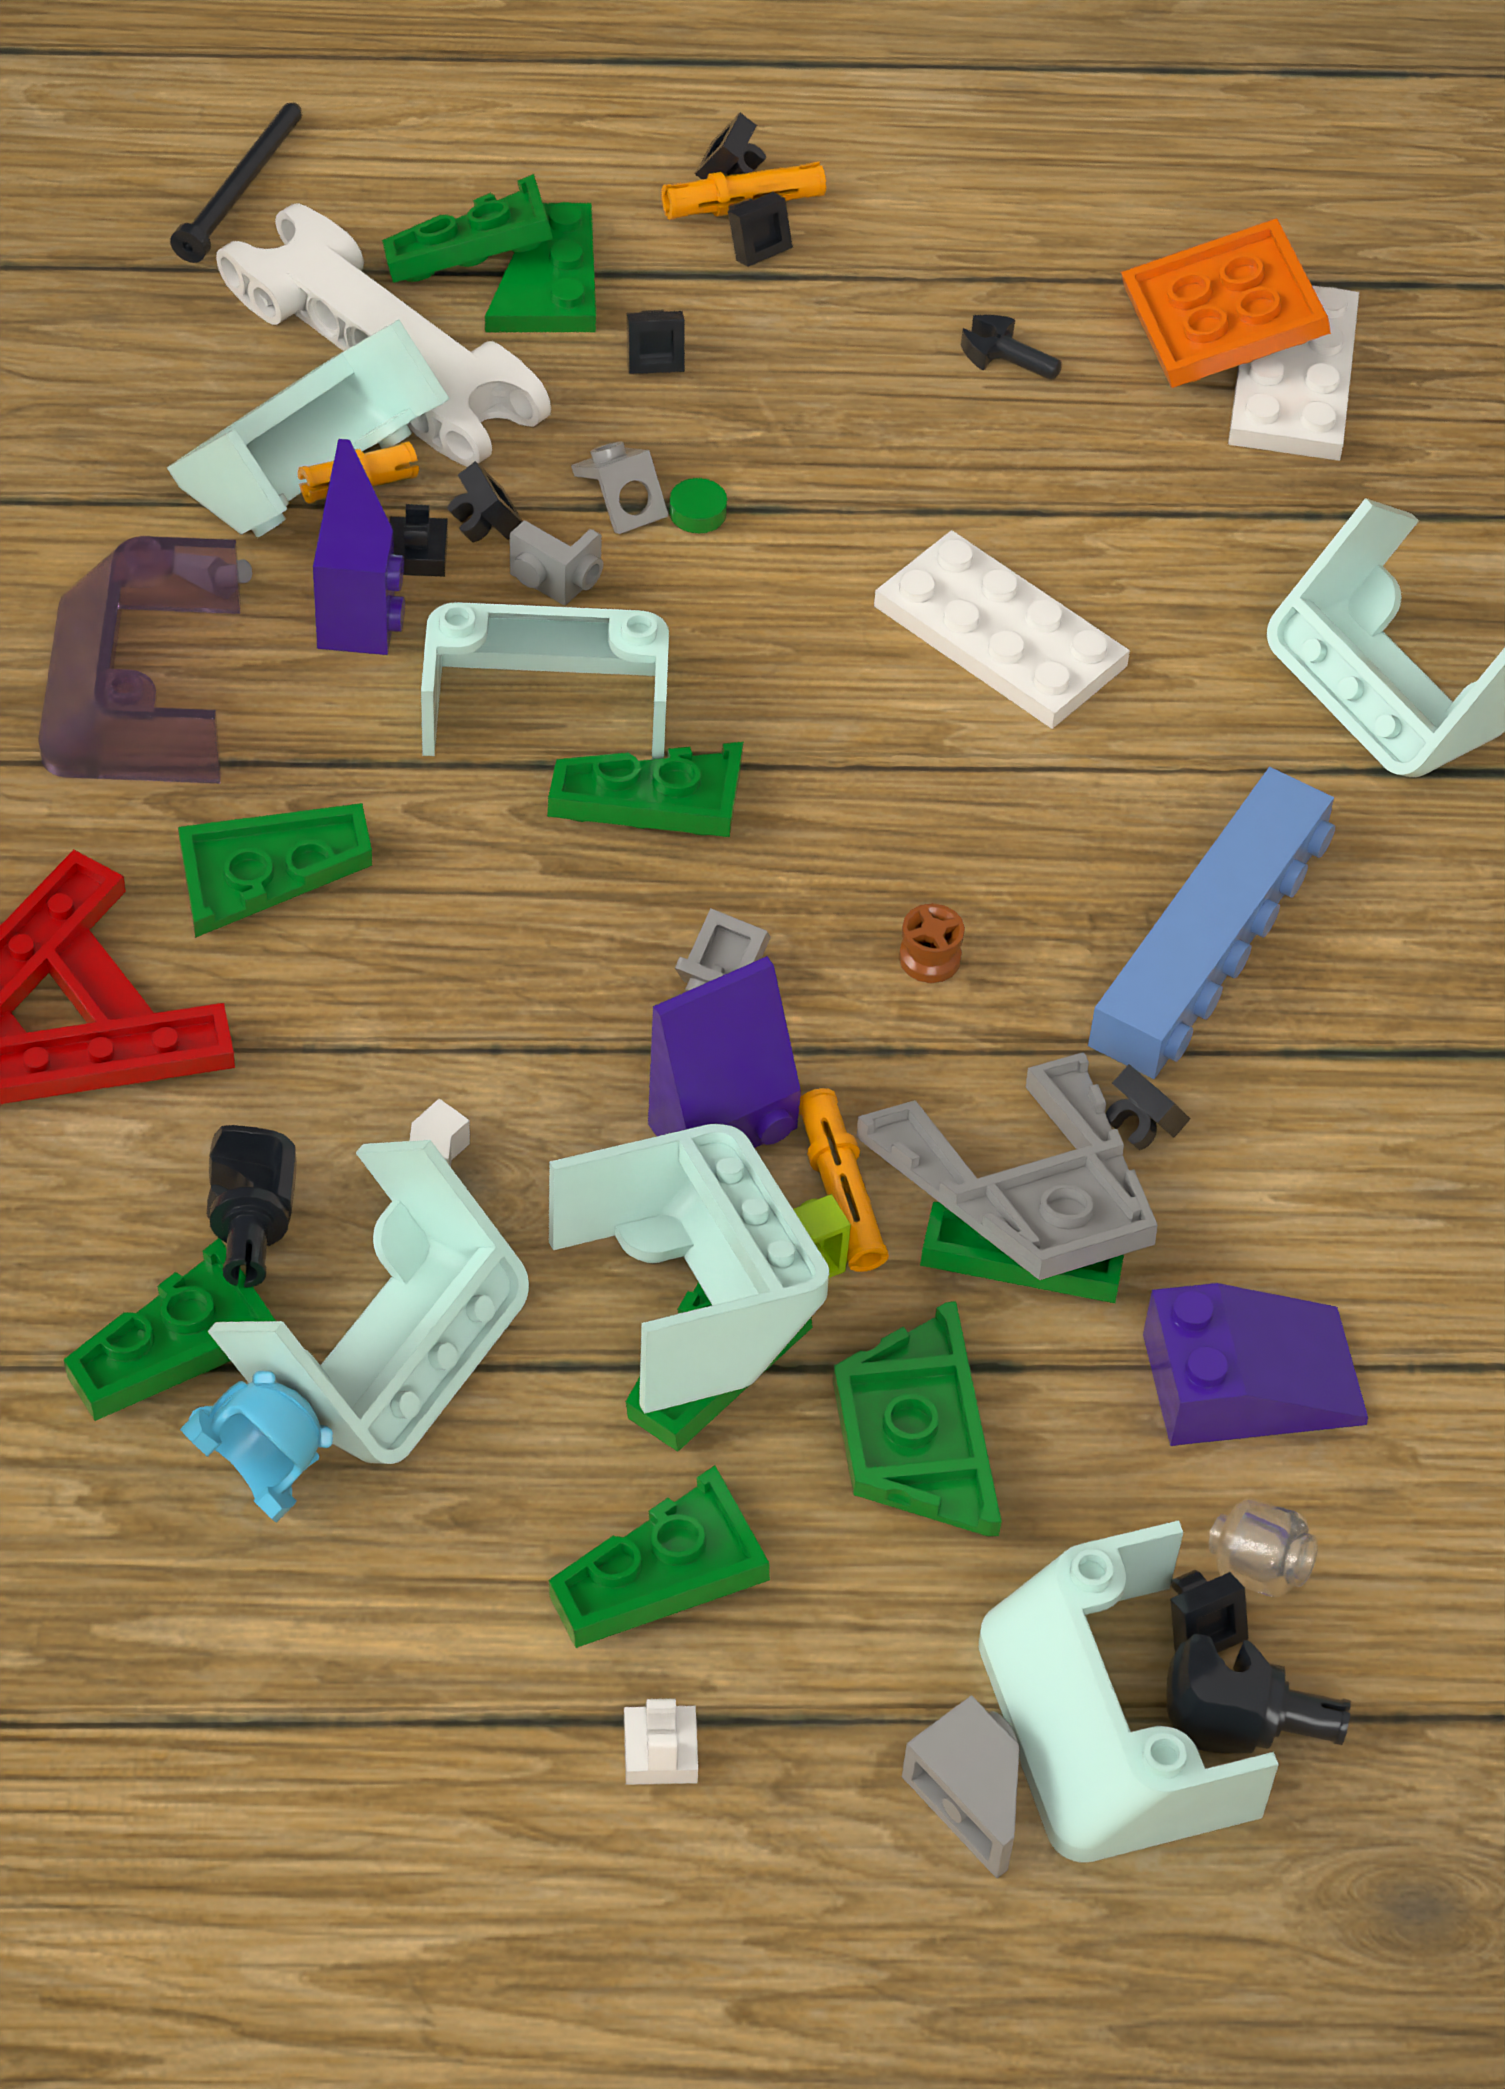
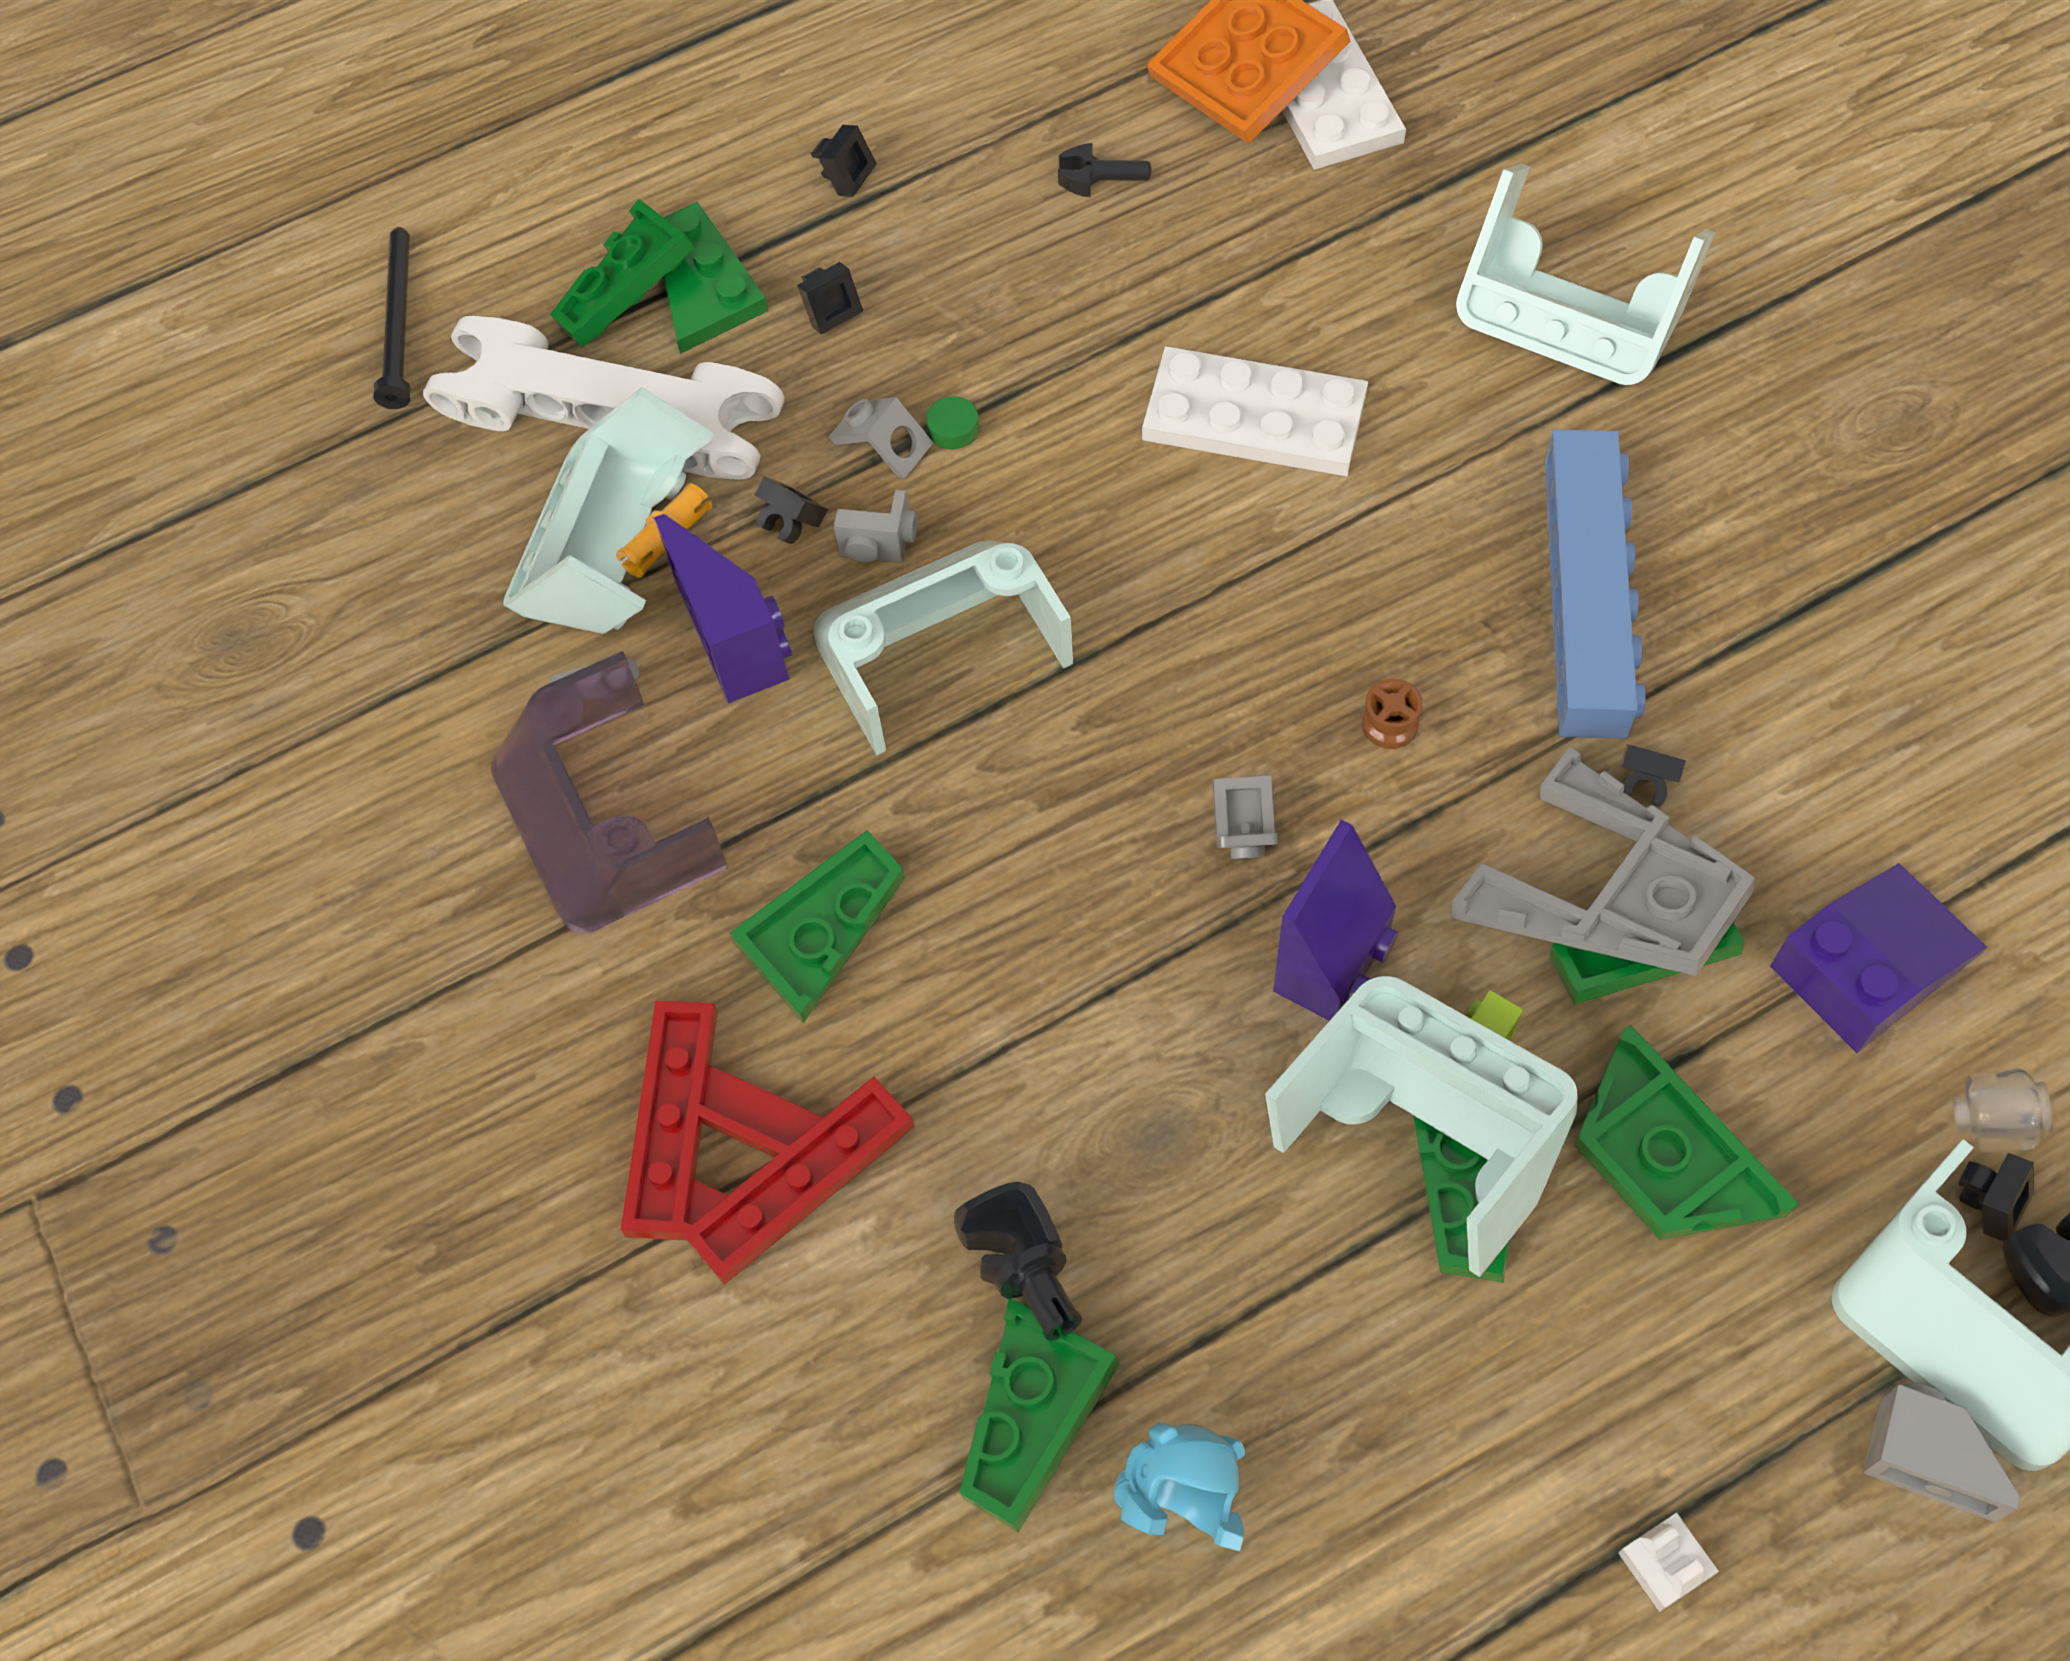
camera: 20 degrees left, 10 degrees up
light aqua windscreen [208,1140,529,1464] -> none
black tile [389,504,448,577] -> none
white piece [410,1099,470,1167] -> none
green wing [547,741,744,837] -> none
green wing [548,1465,770,1648] -> none
light orange pin [661,161,826,220] -> none
black tile [695,112,767,180] -> none
light orange pin [799,1088,889,1272] -> none

